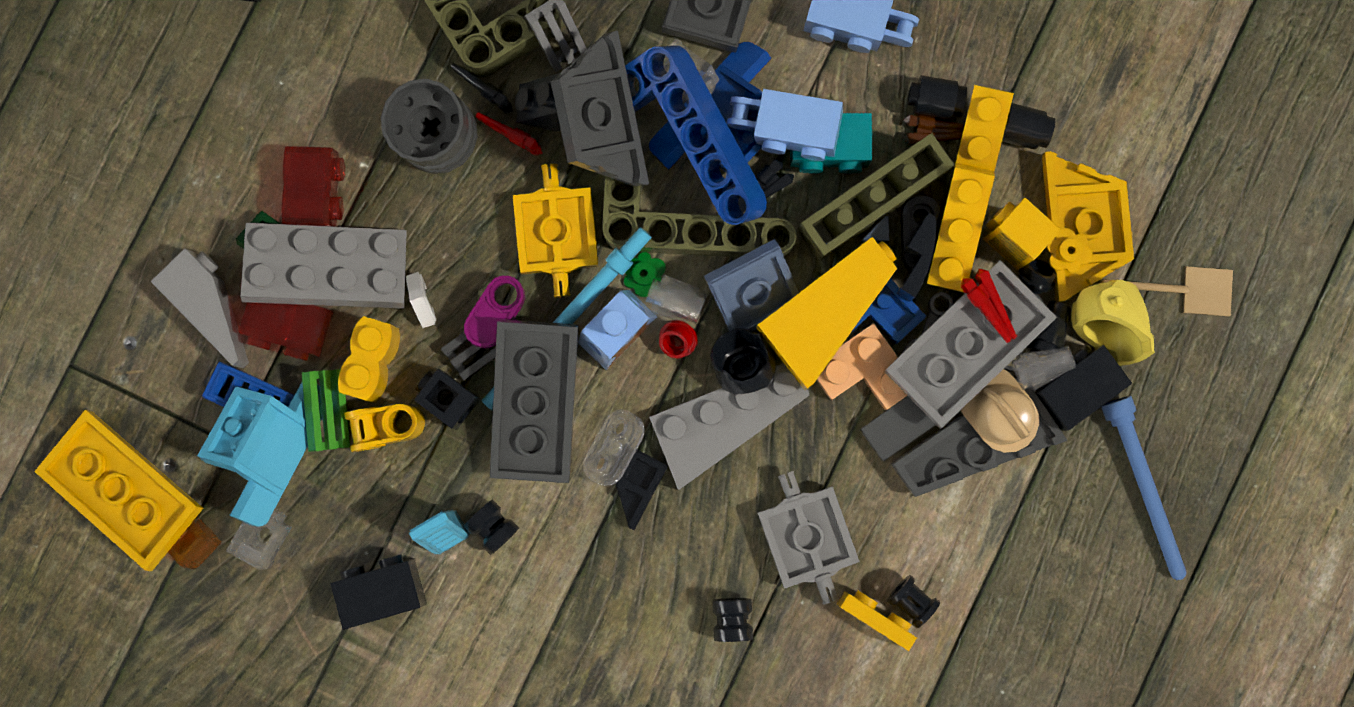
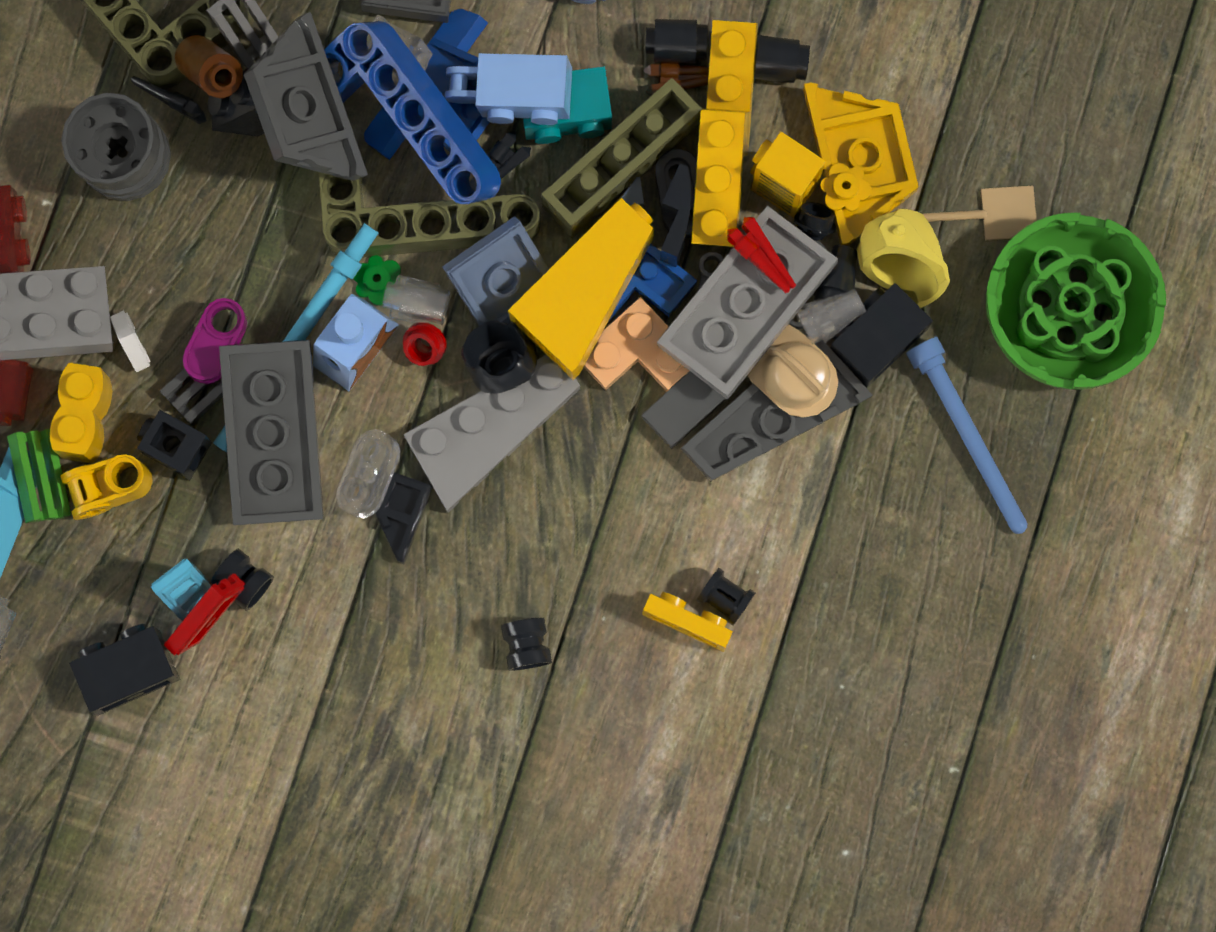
camera: 10 degrees left, 5 degrees down
red piece [475,112,543,156] -> none
yellow plate [513,164,599,298] -> none
light grey plate [757,471,860,604] -> none
none -> red tile [164,573,245,656]
none -> reddish brown brick [175,35,243,98]
none -> bright green brick [986,213,1166,390]

